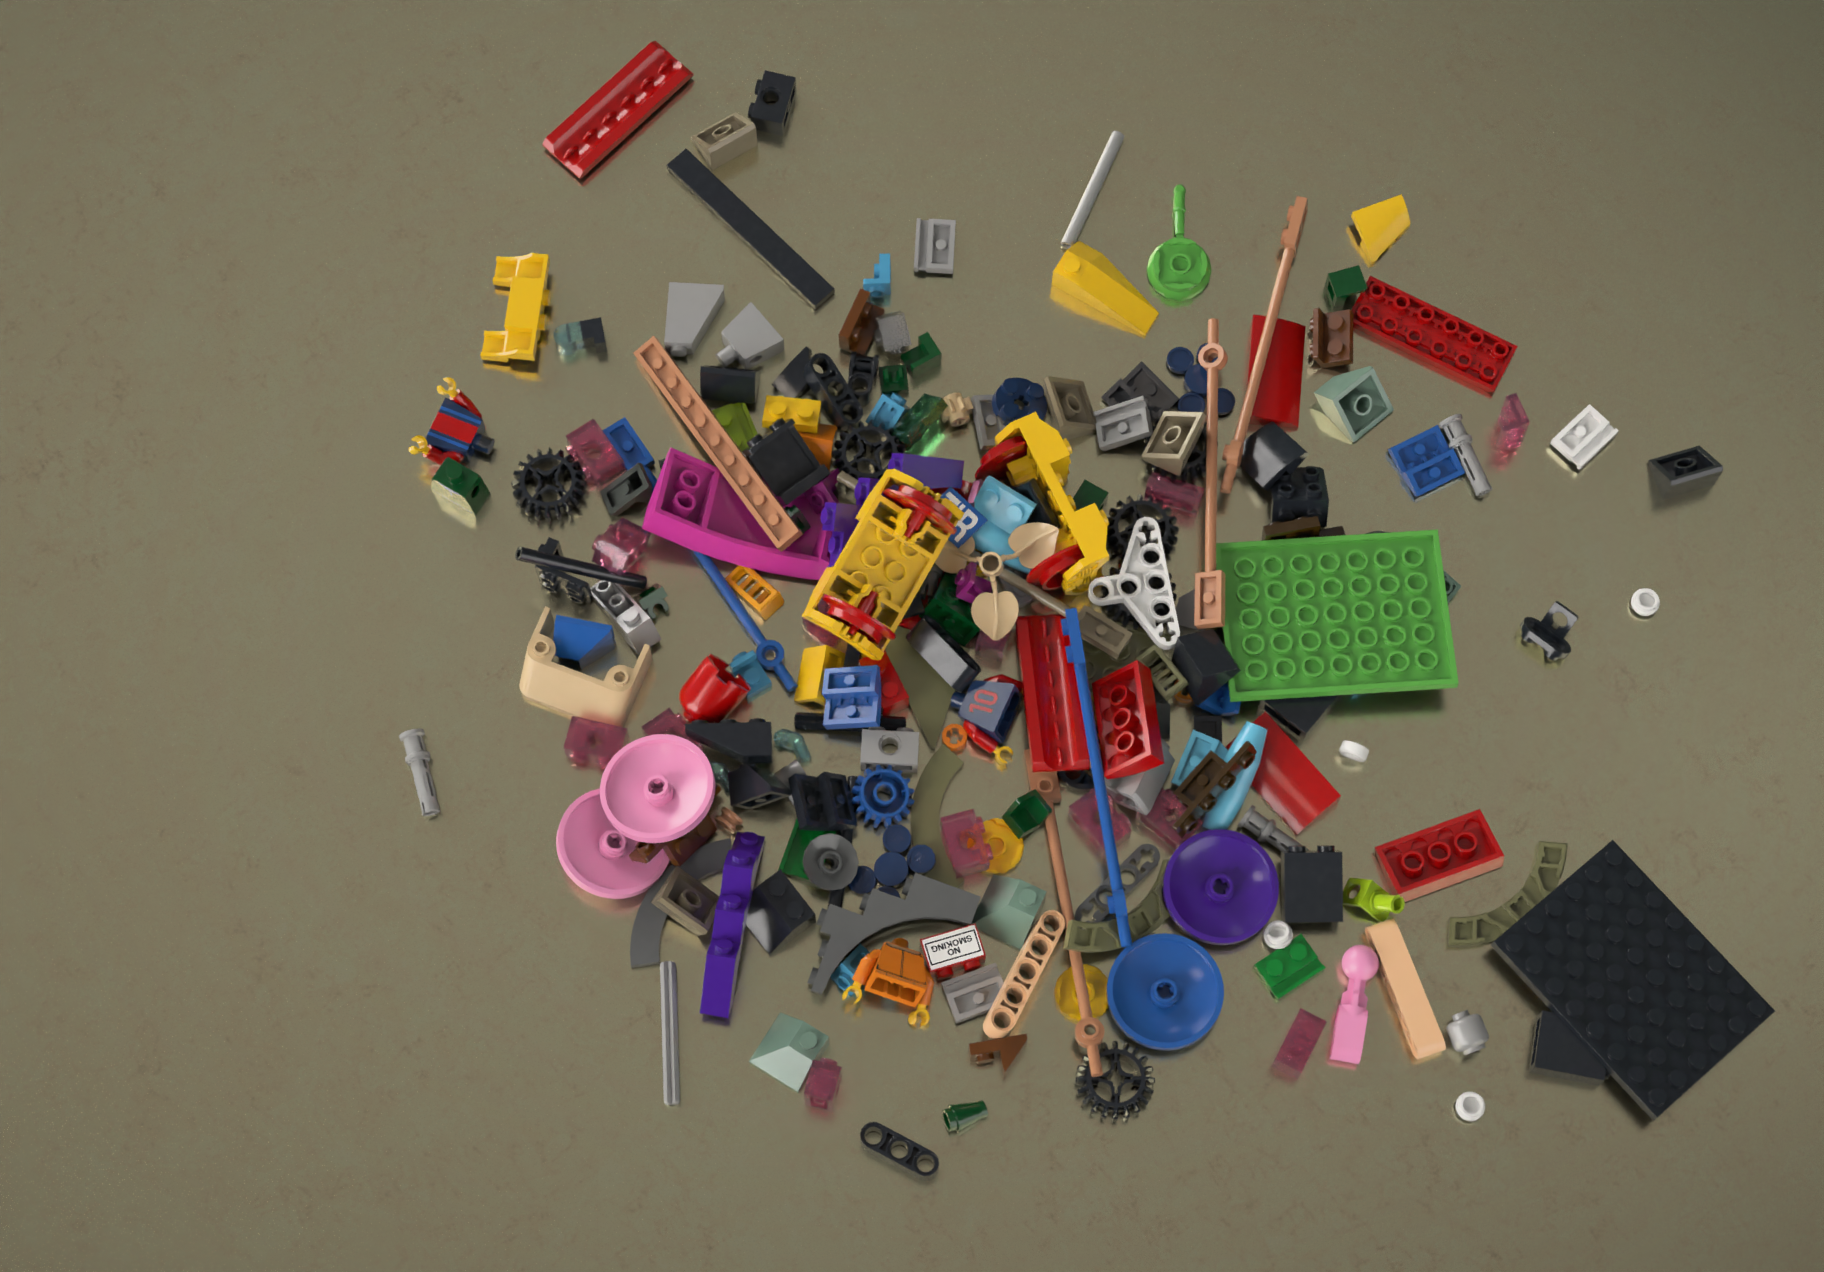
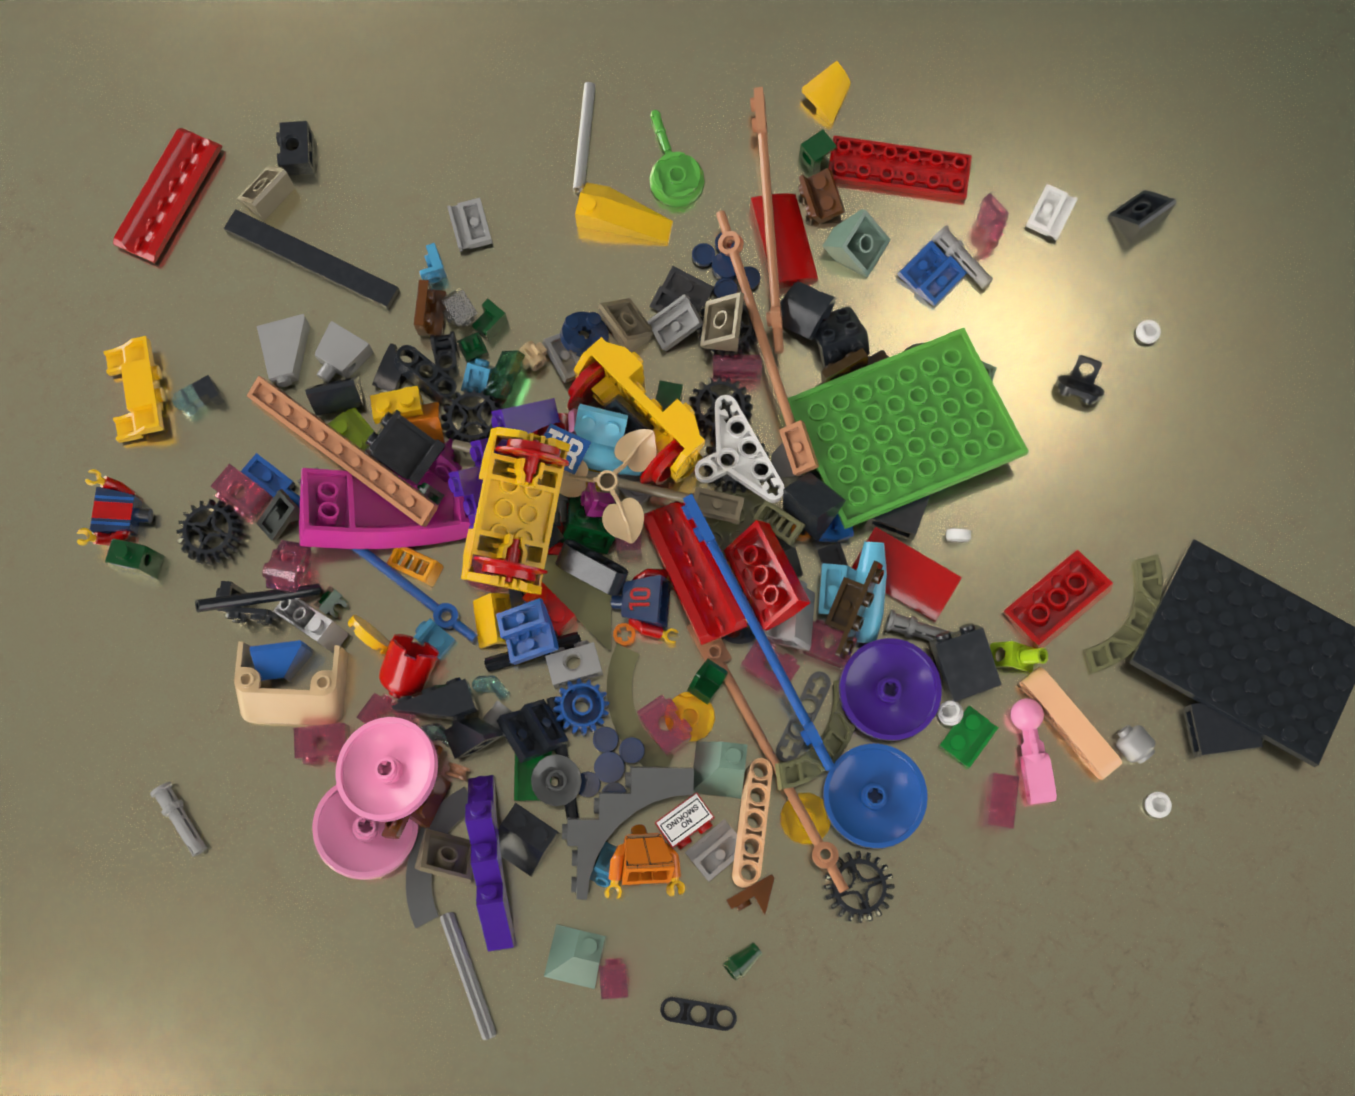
camera: 15 degrees left, 5 degrees up
none -> yellow tile [348,615,389,654]

